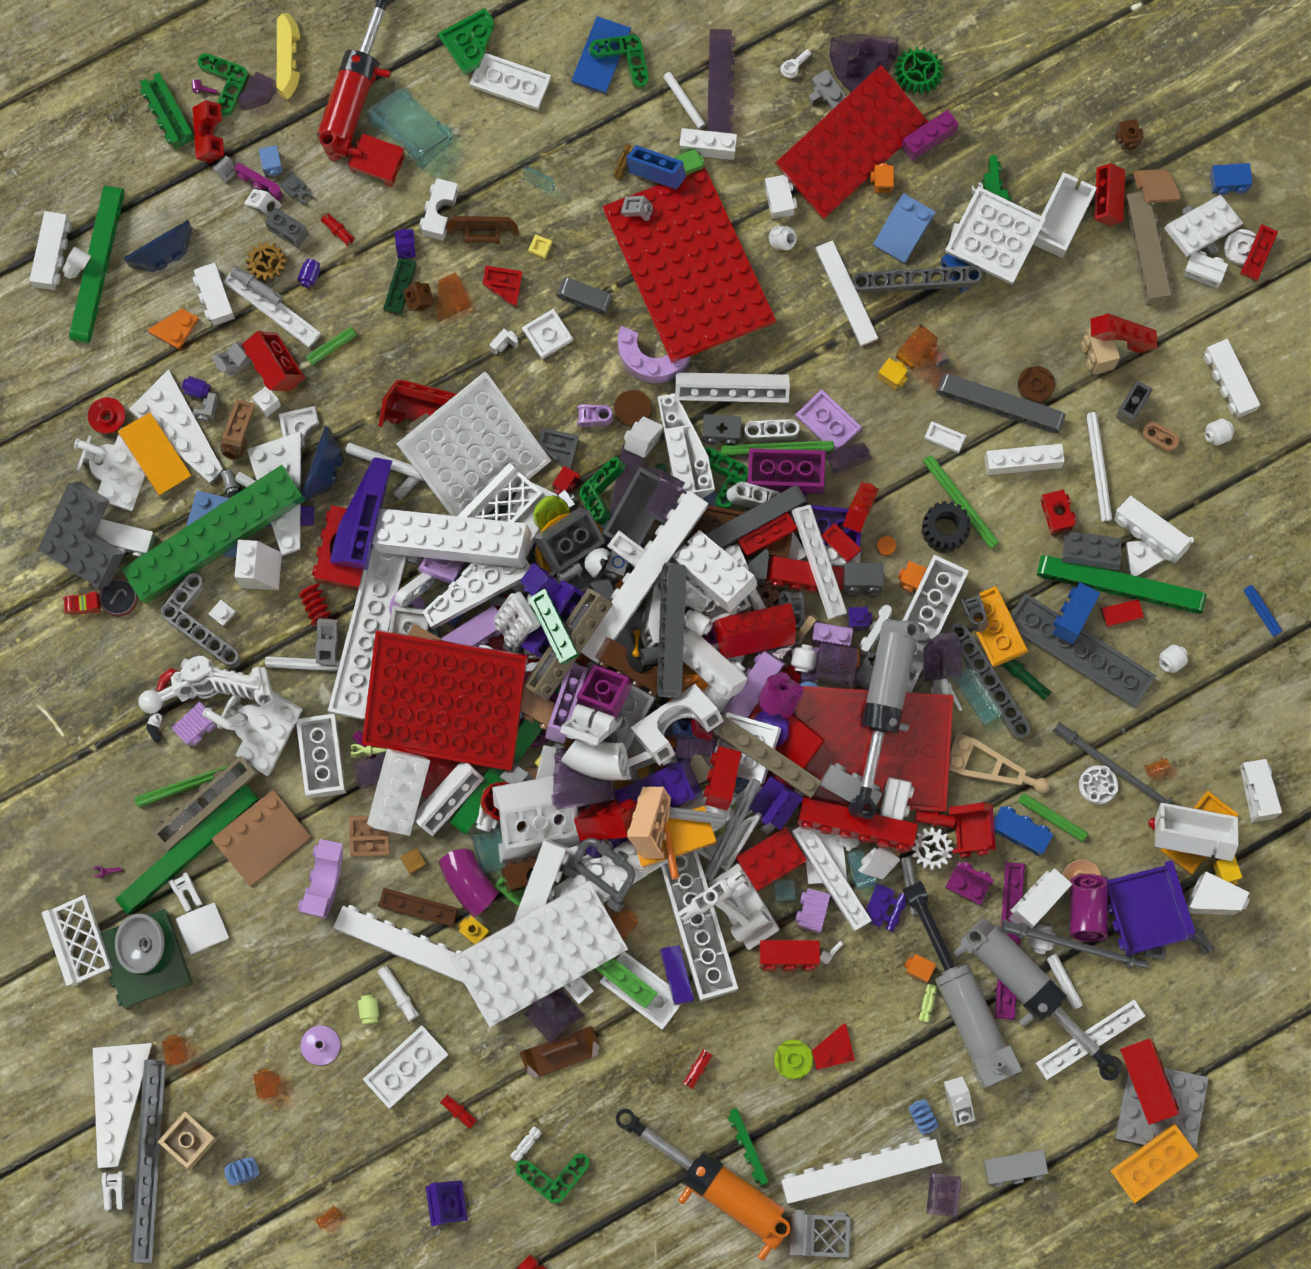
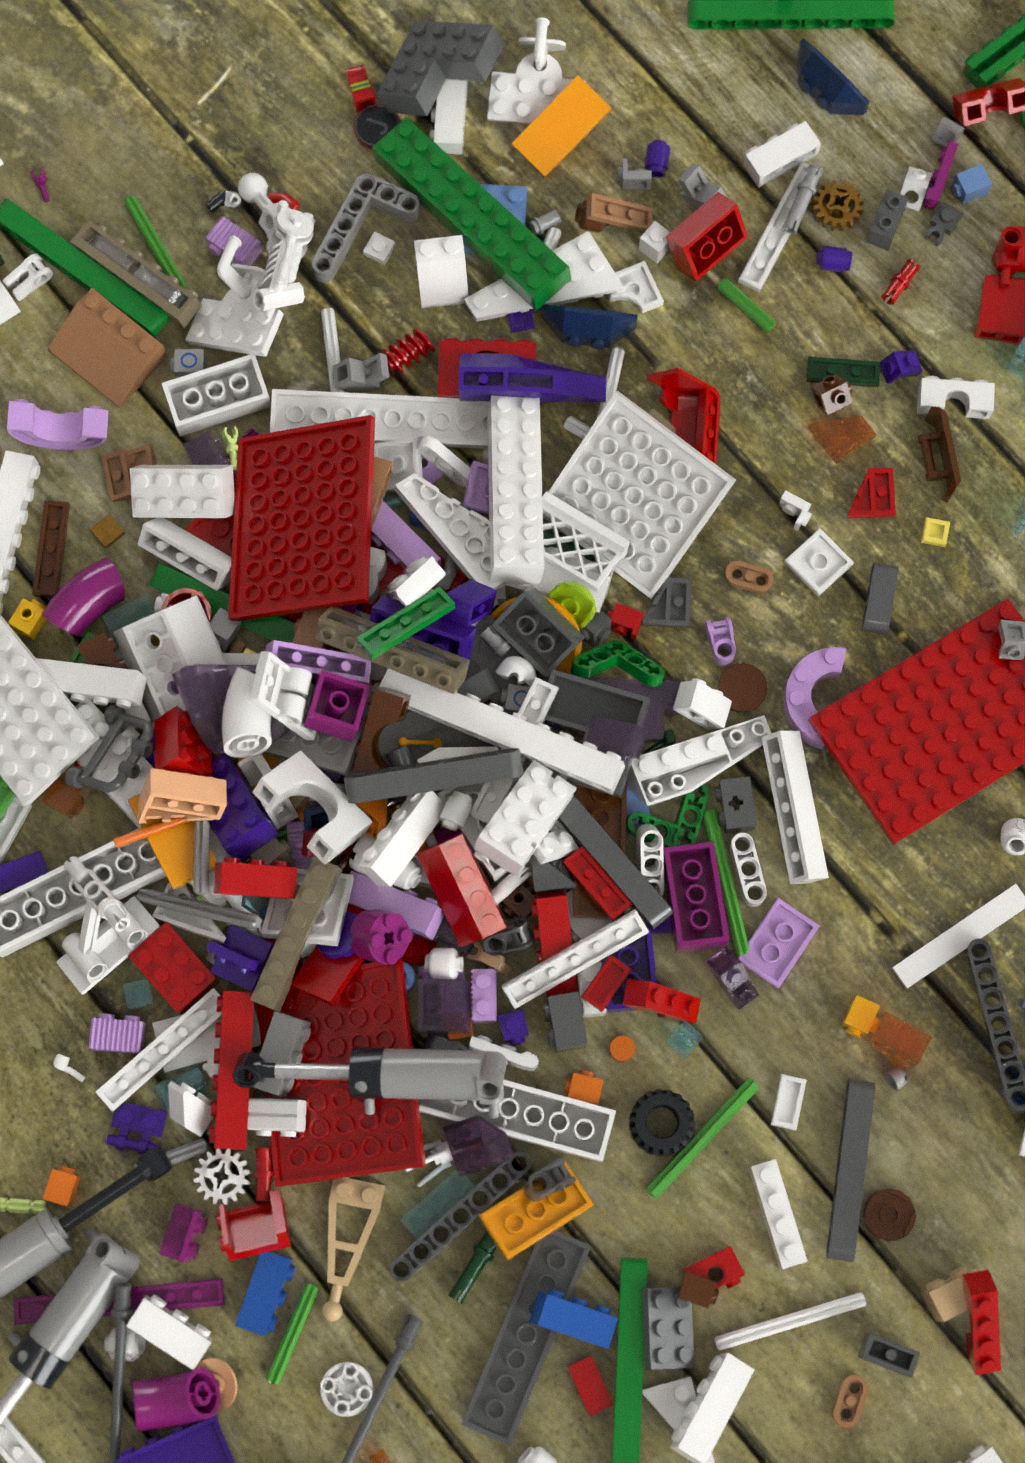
camera: 80 degrees right, 0 degrees up
red dish [87,397,125,434] -> none
white wing [129,369,223,485] -> none
orange wing [148,308,199,350] -> none
red brick [759,940,820,972] -> none
white axle [1047,954,1083,1010] -> none
none -> light grey brick [170,349,207,378]
none -> clear light blue bracket [667,1021,704,1059]
none -> reddish brown brick [677,1272,719,1308]
none -> medium nougat plate [725,561,774,594]

